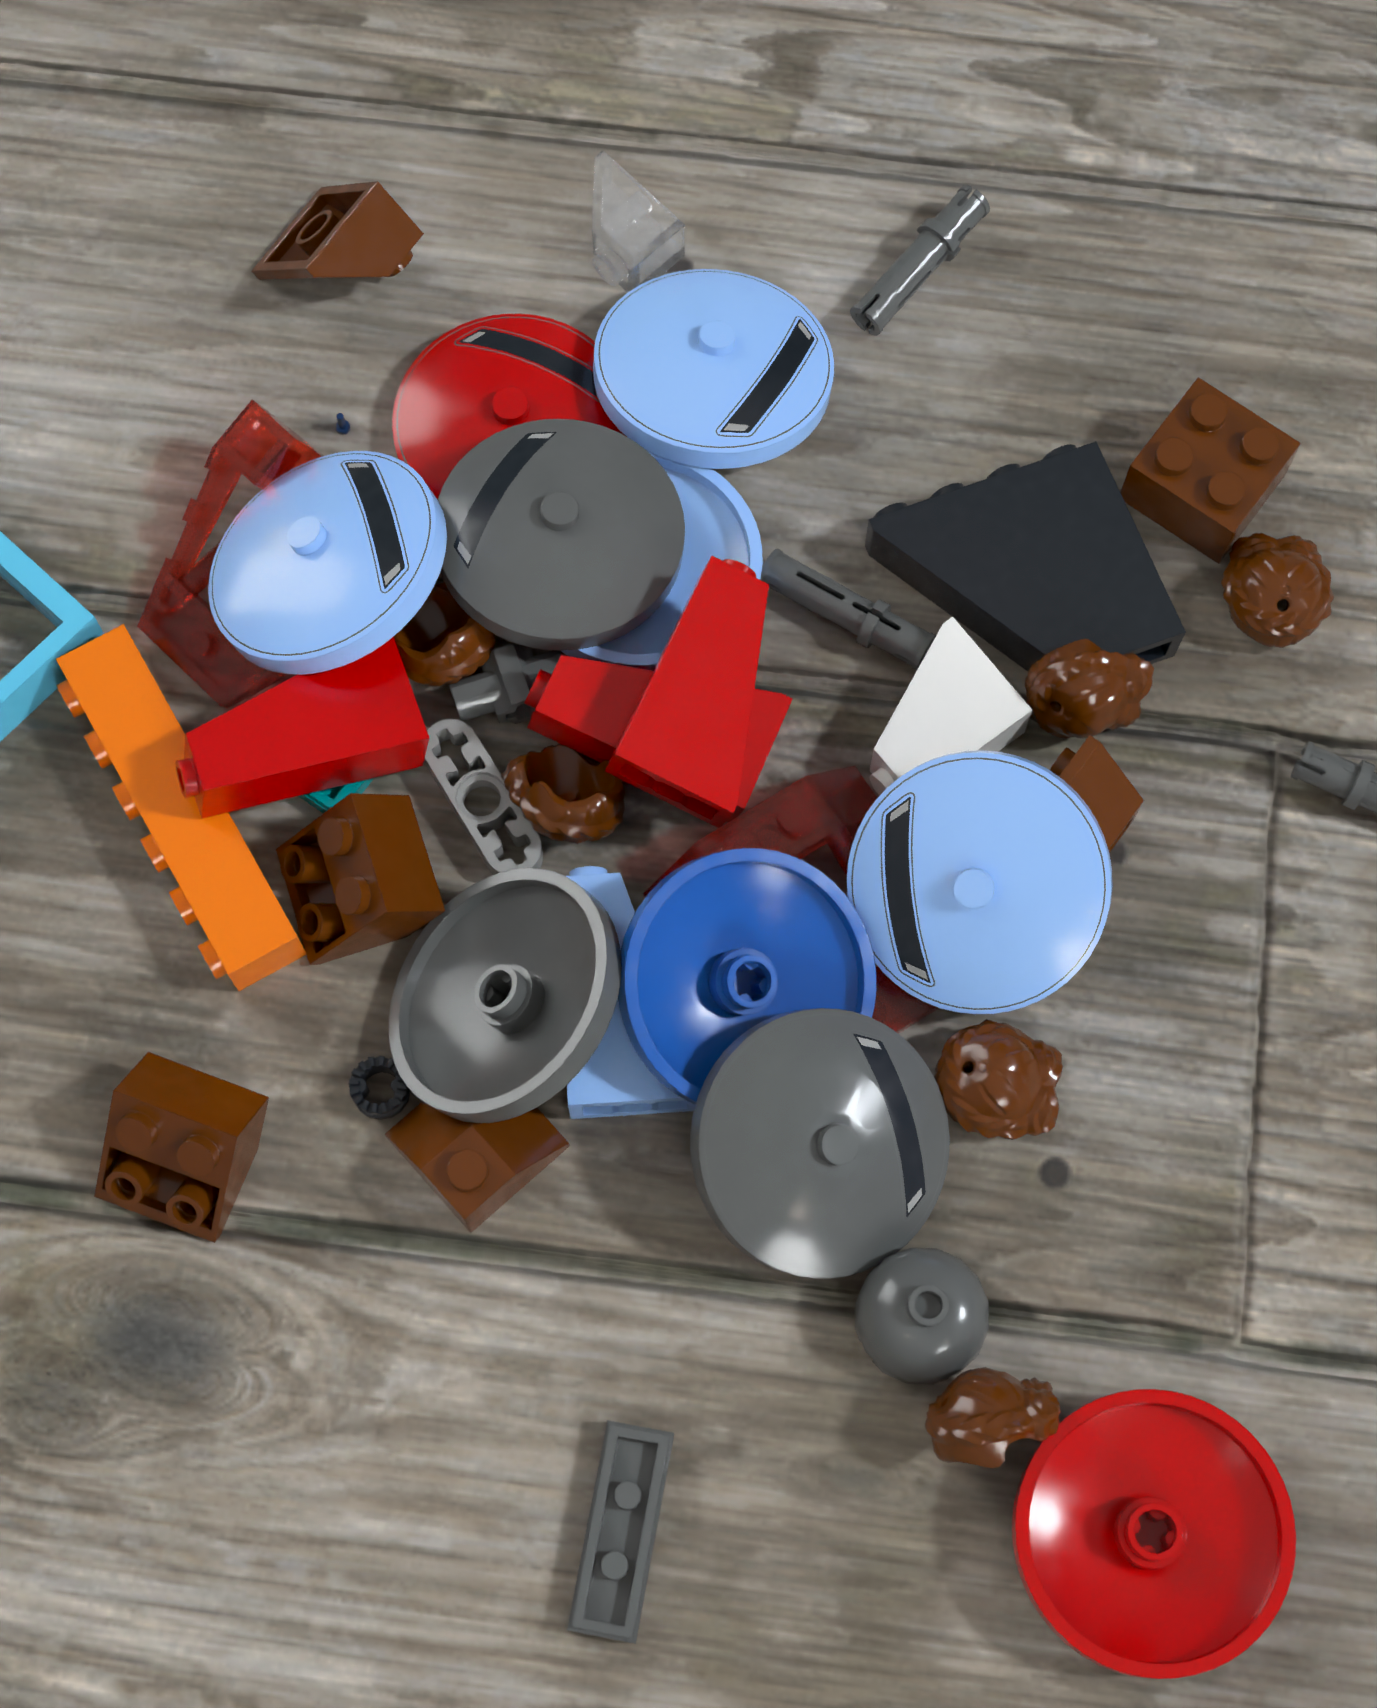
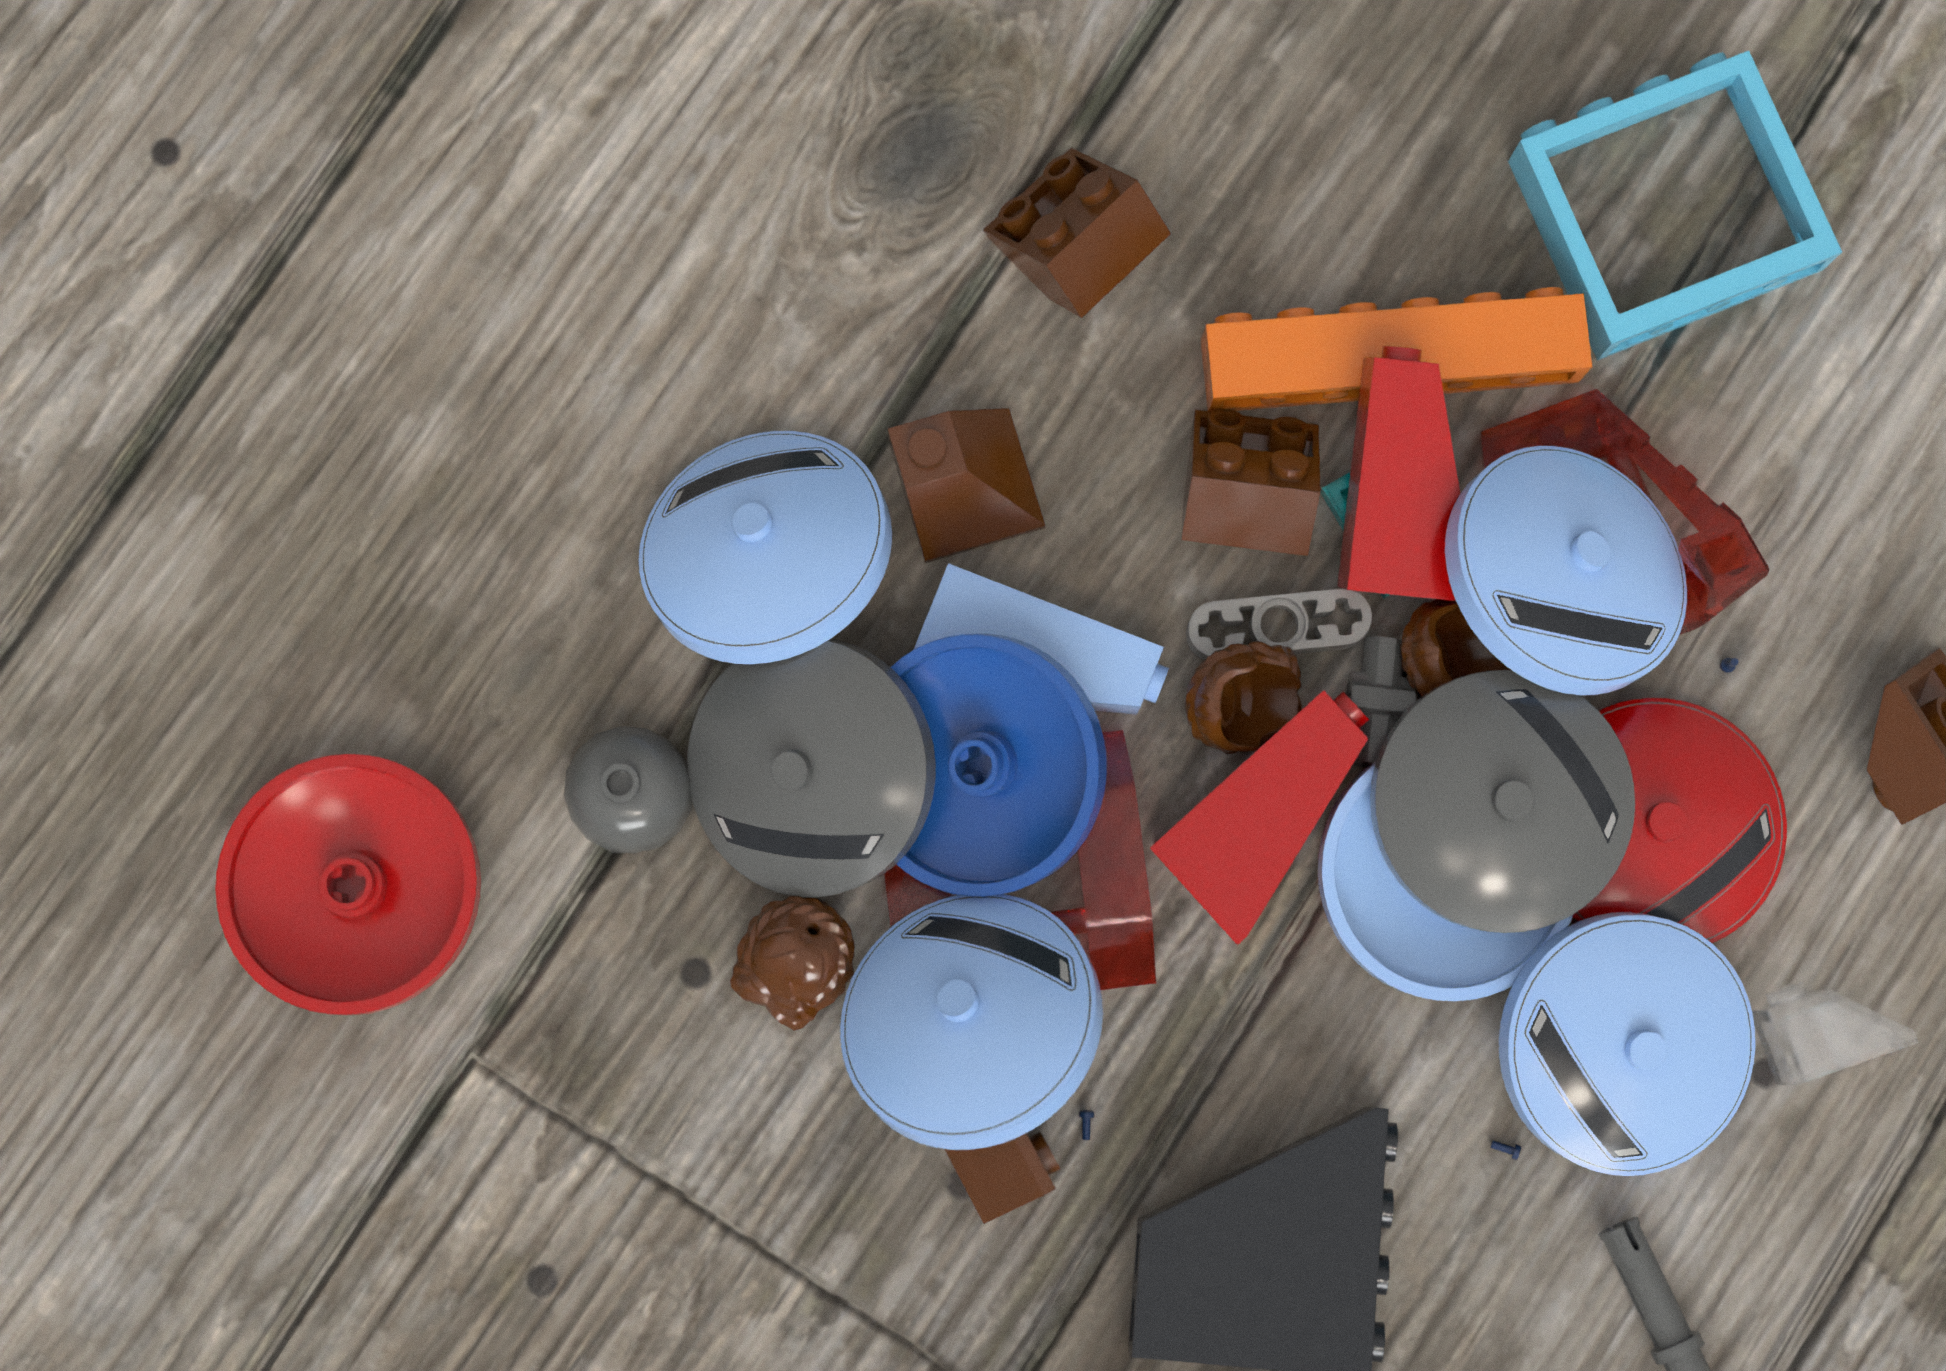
camera: 115 degrees right, 10 degrees up
black bush [348,1055,411,1120] -> none
dark grey dish [389,868,622,1123] -> none
dark grey tile [567,1420,674,1644] -> none
red slope [605,556,769,829] -> none
dark grey pin [760,549,936,670] -> none
white slope [869,617,1032,796] -> none
reddish brown hair [925,1367,1061,1468] -> none
reddish brown hair [1025,639,1154,739] -> none
none -> light blue dish [639,431,892,664]
none -> dark blue piece [1490,1140,1521,1160]

